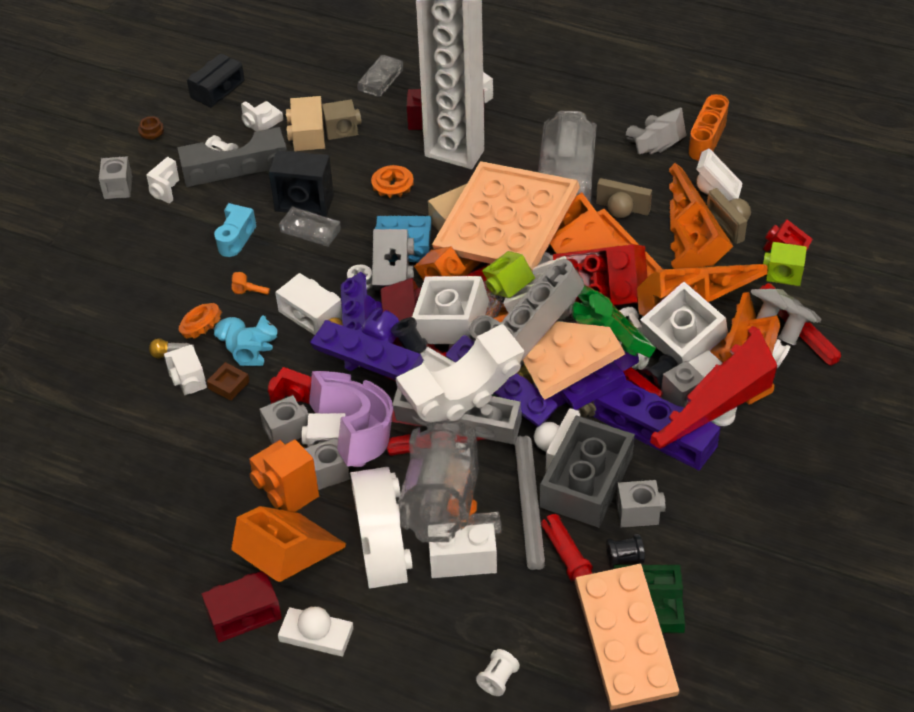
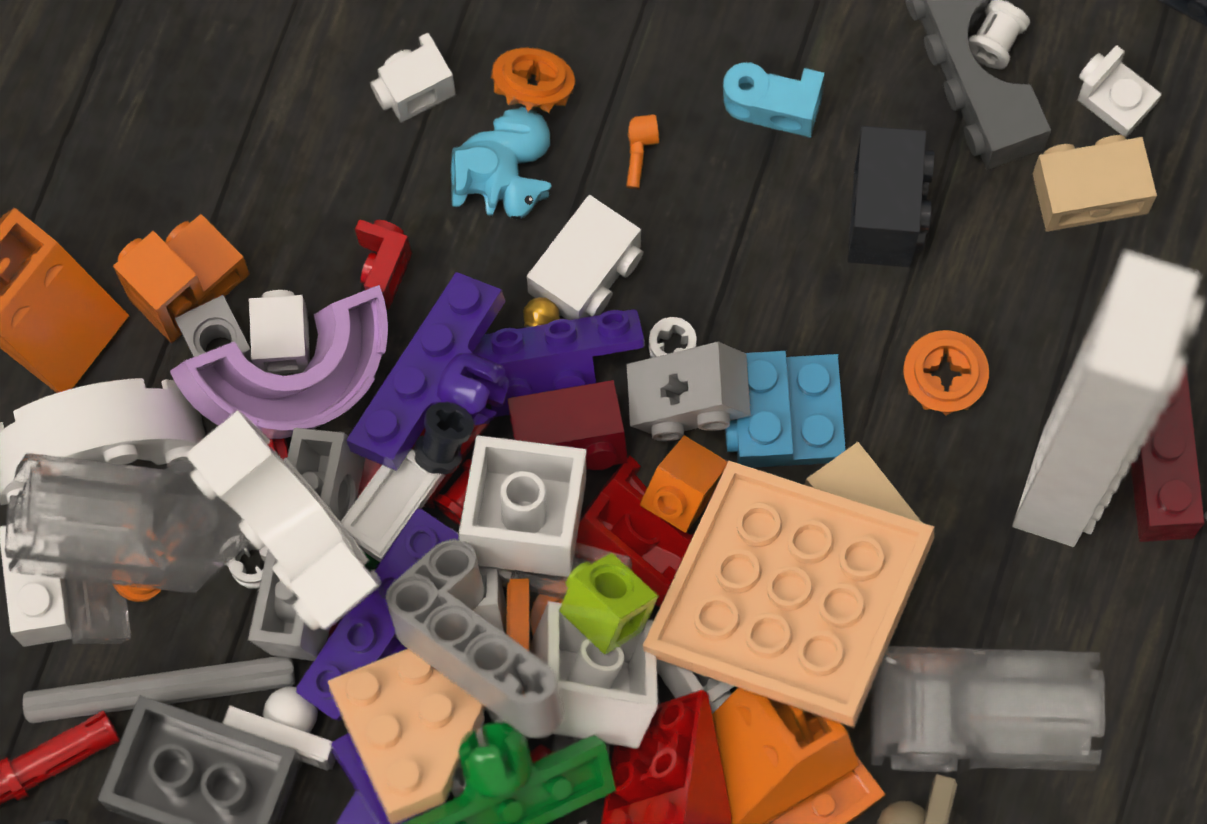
camera: 85 degrees right, 25 degrees up
pearl gold piece [149,338,195,359] -> none
reddish brown plate [206,362,250,401] -> none
light grey brick [259,395,309,444] -> none
clear plate [279,207,341,247] -> none
dark tan brick [322,99,361,140] -> none

